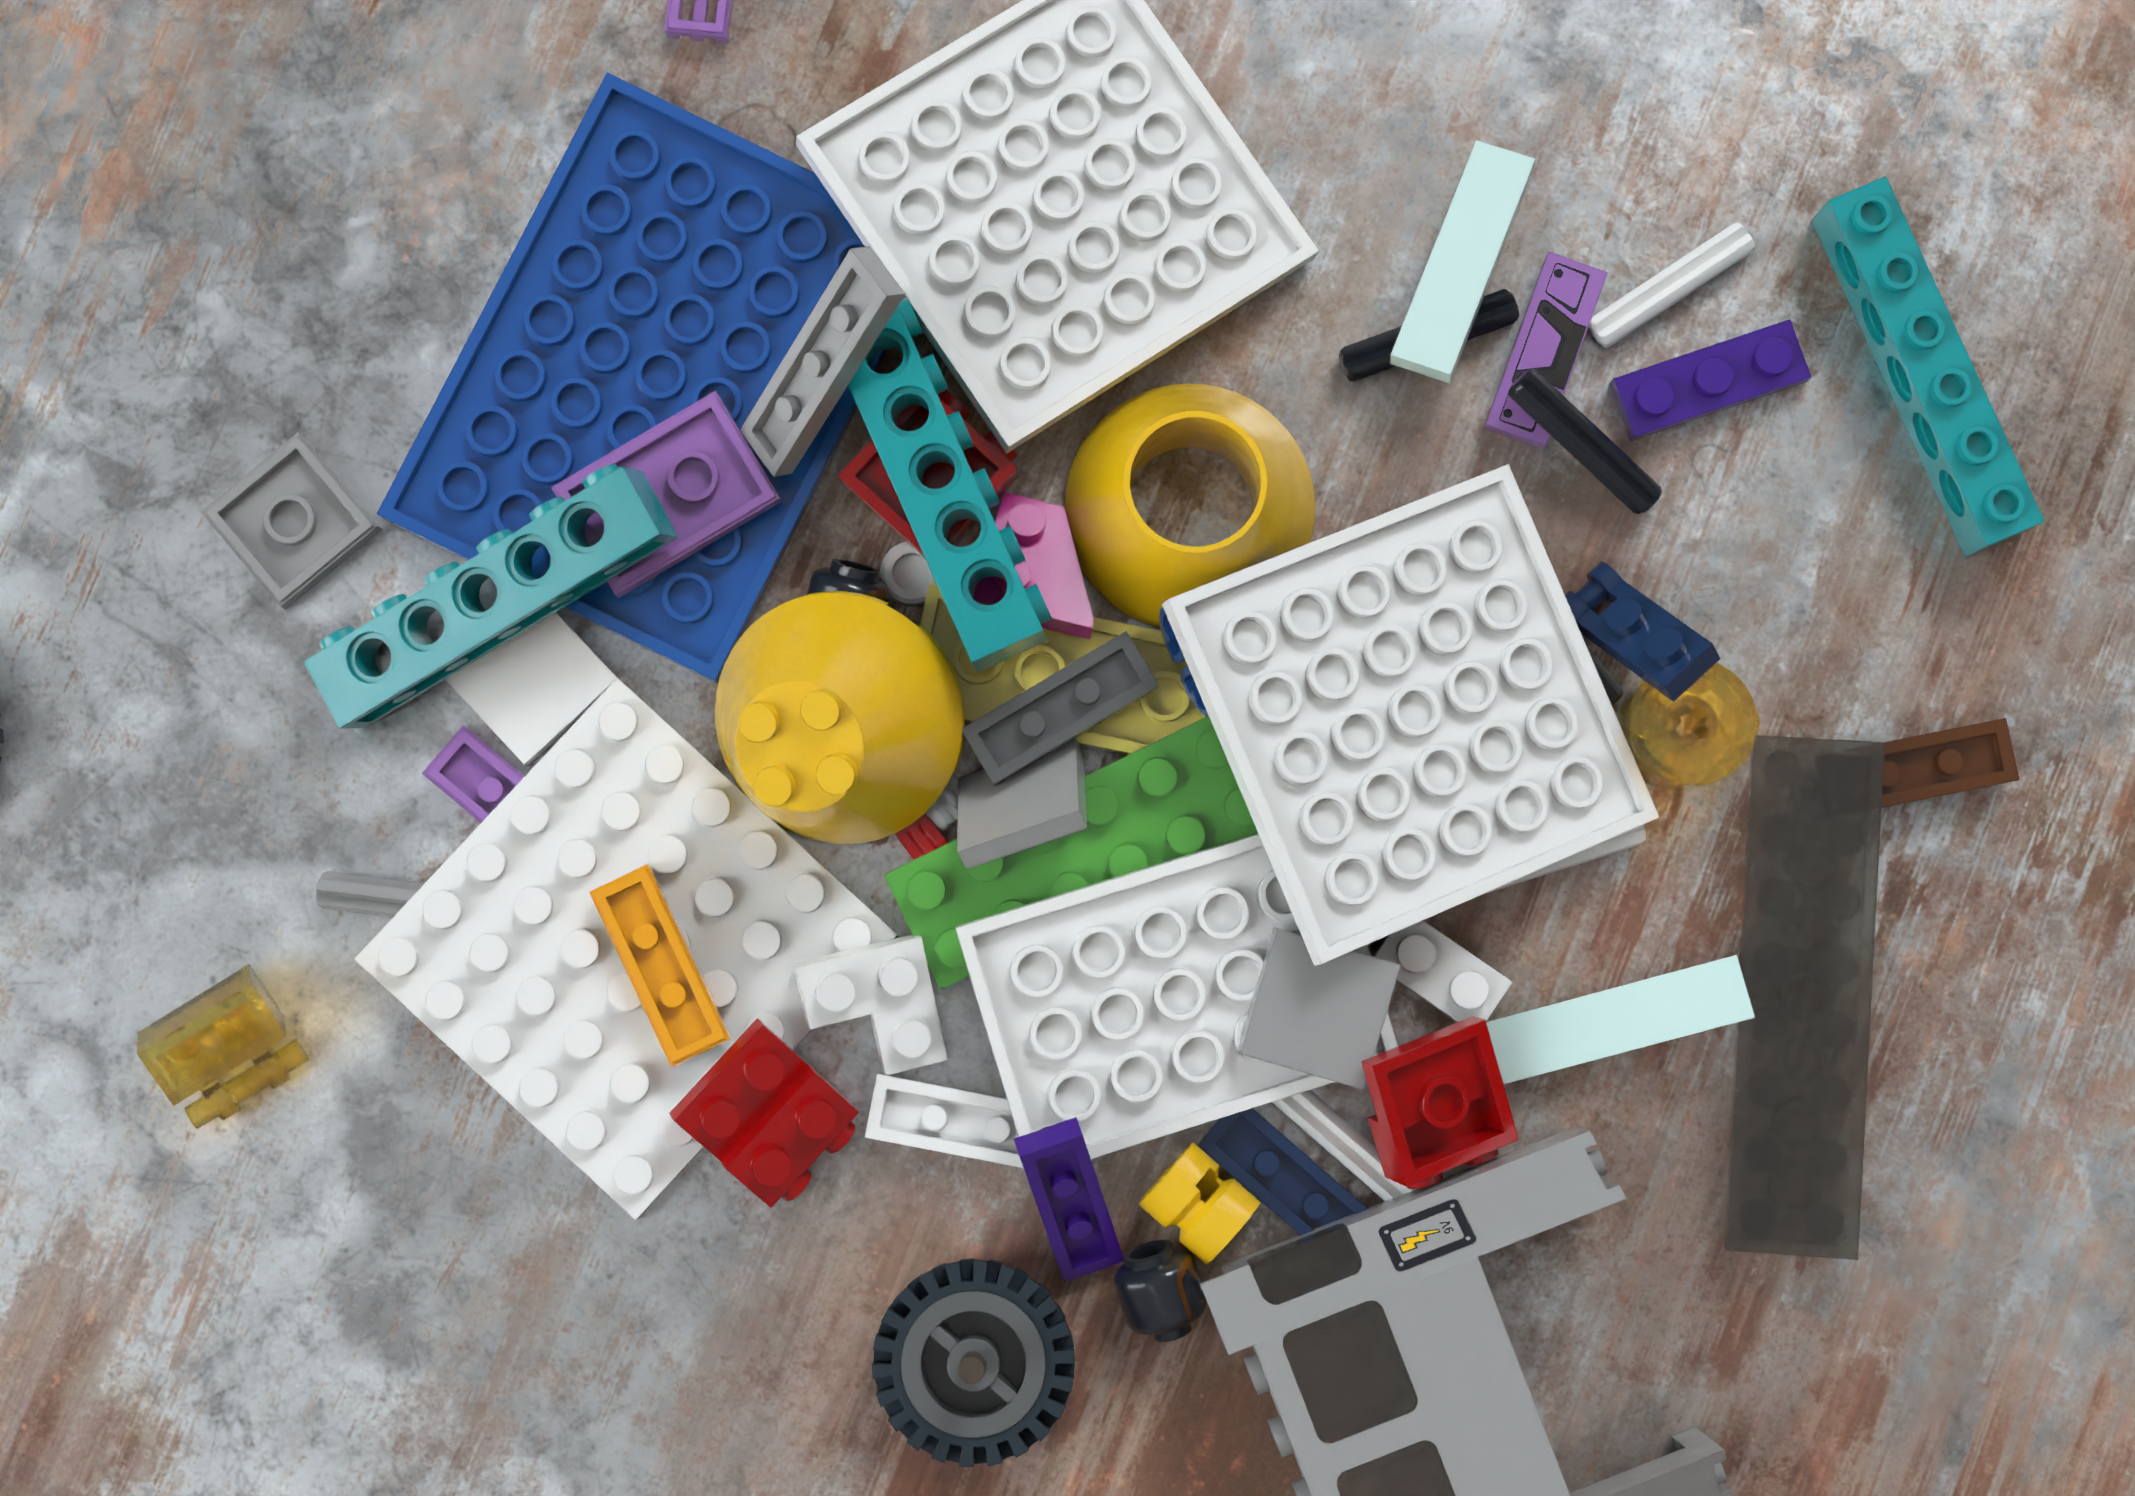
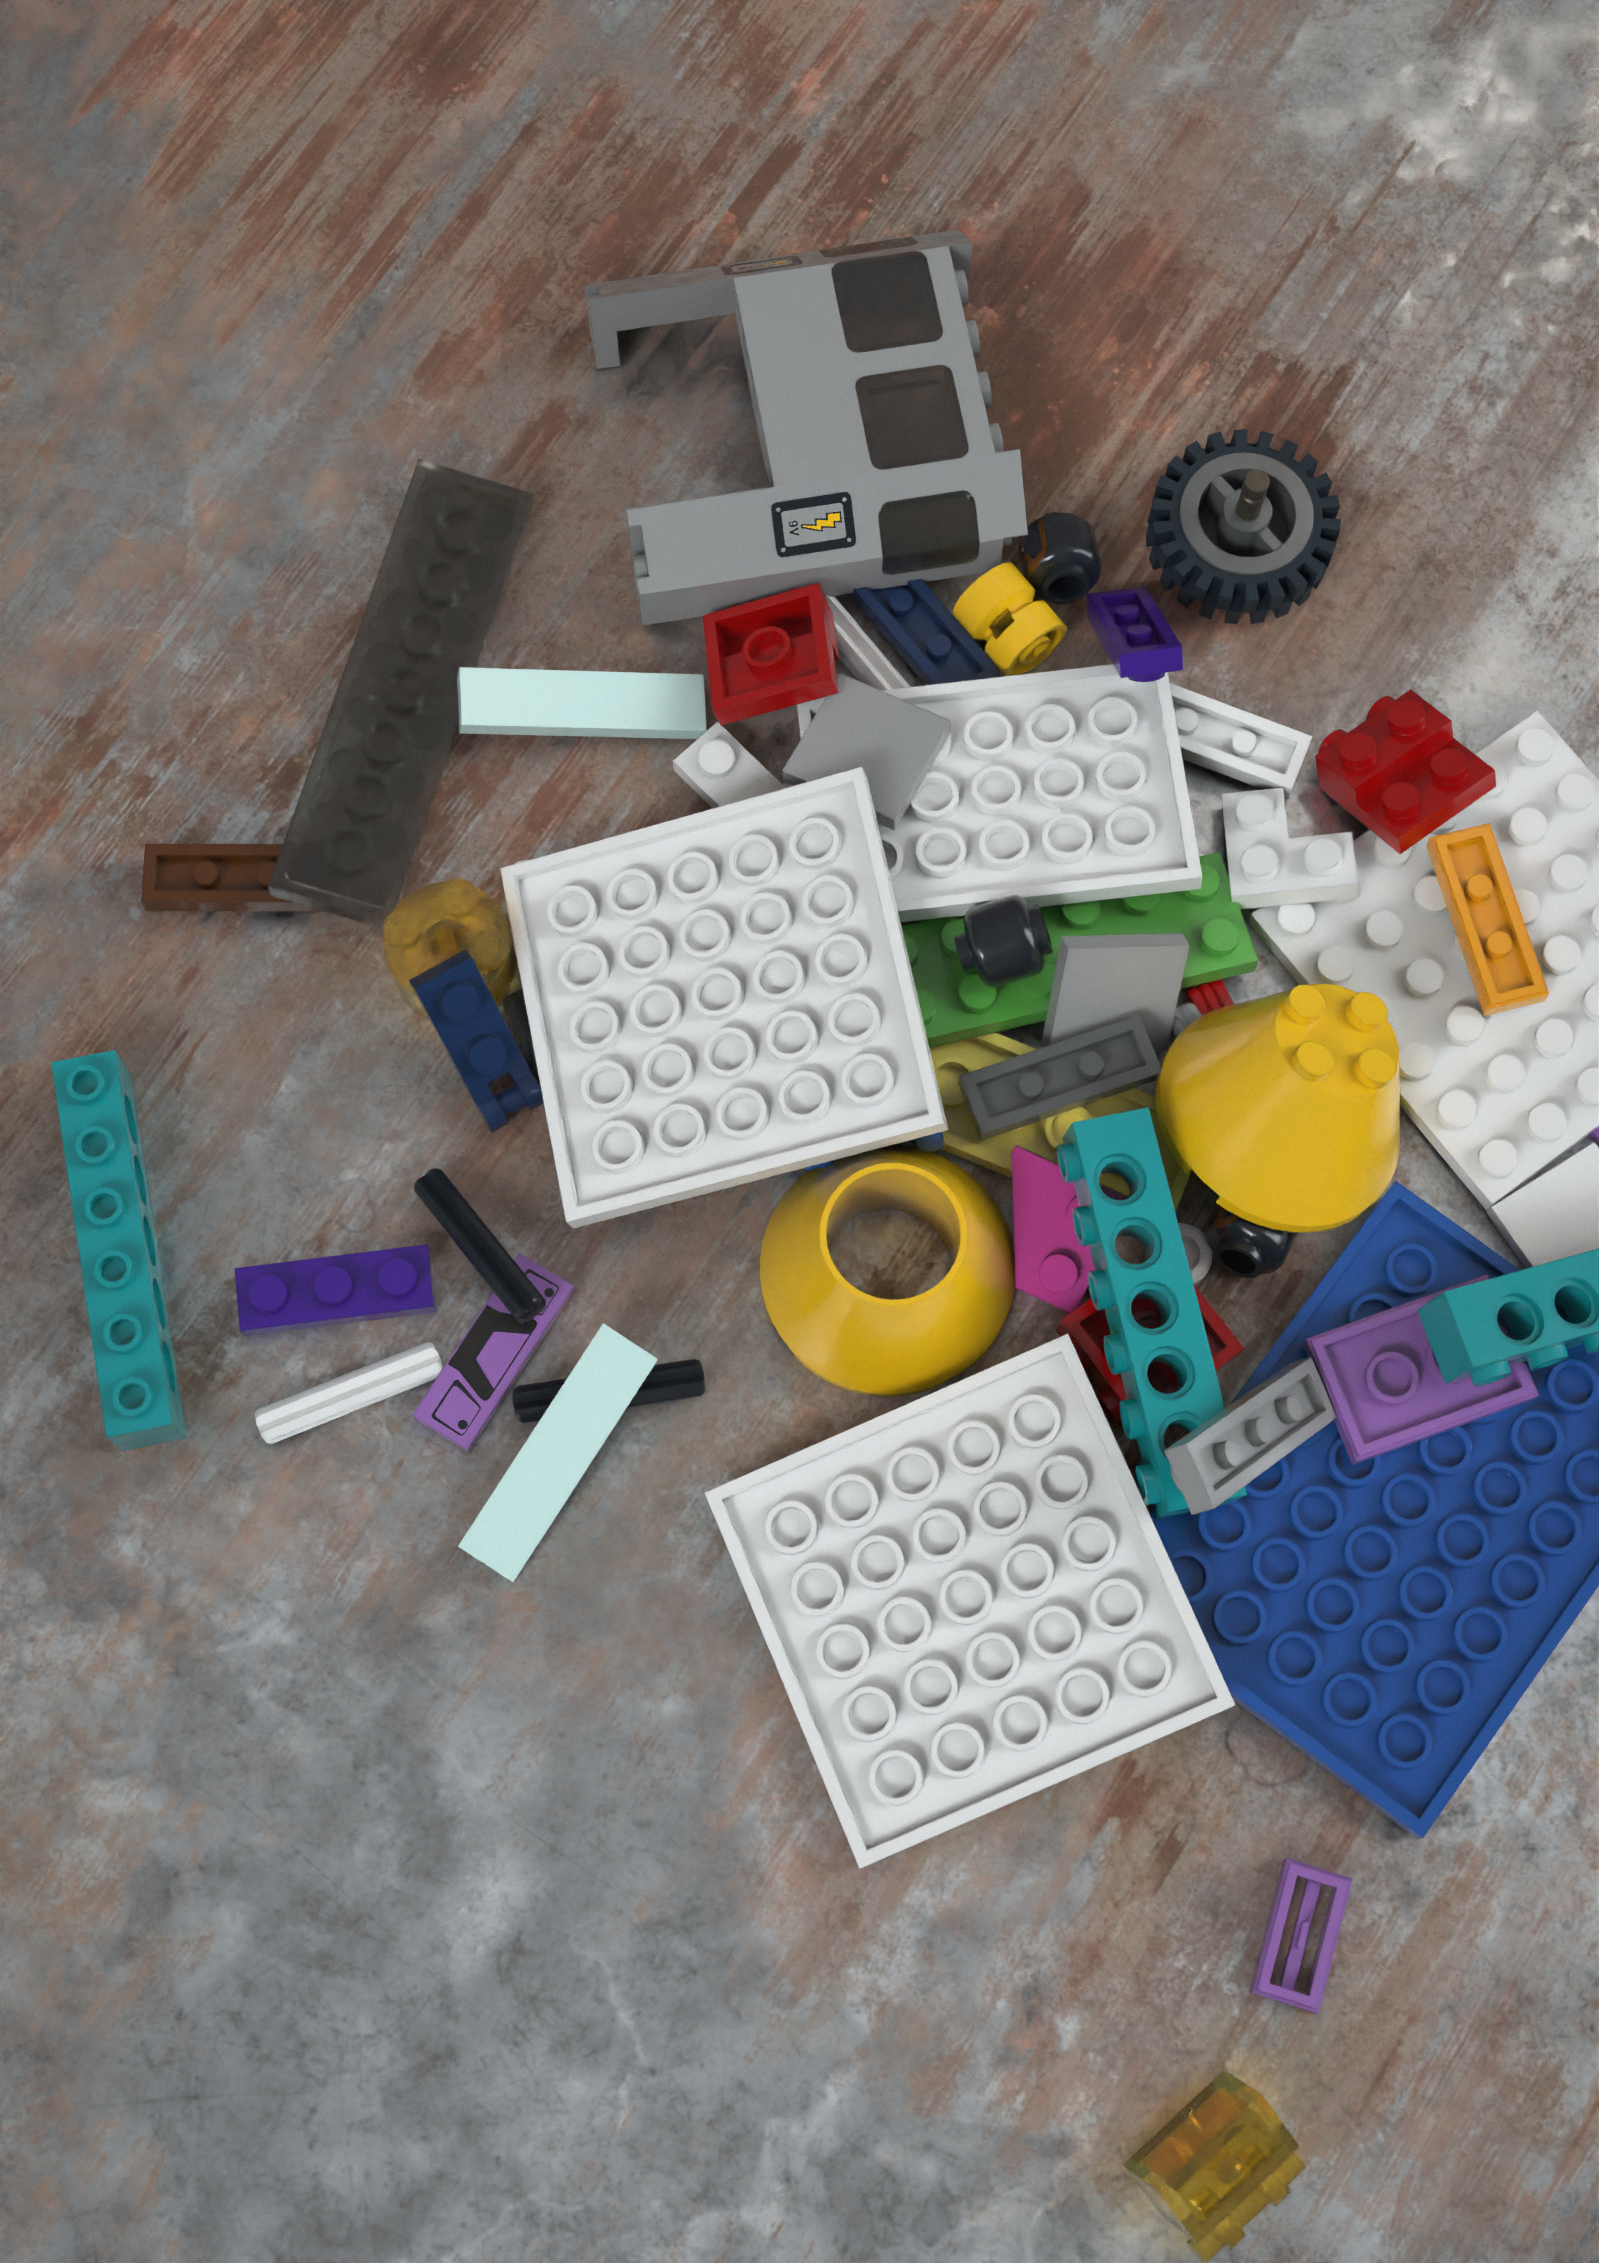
camera: 170 degrees left, 10 degrees down
none -> black head [954,895,1053,987]

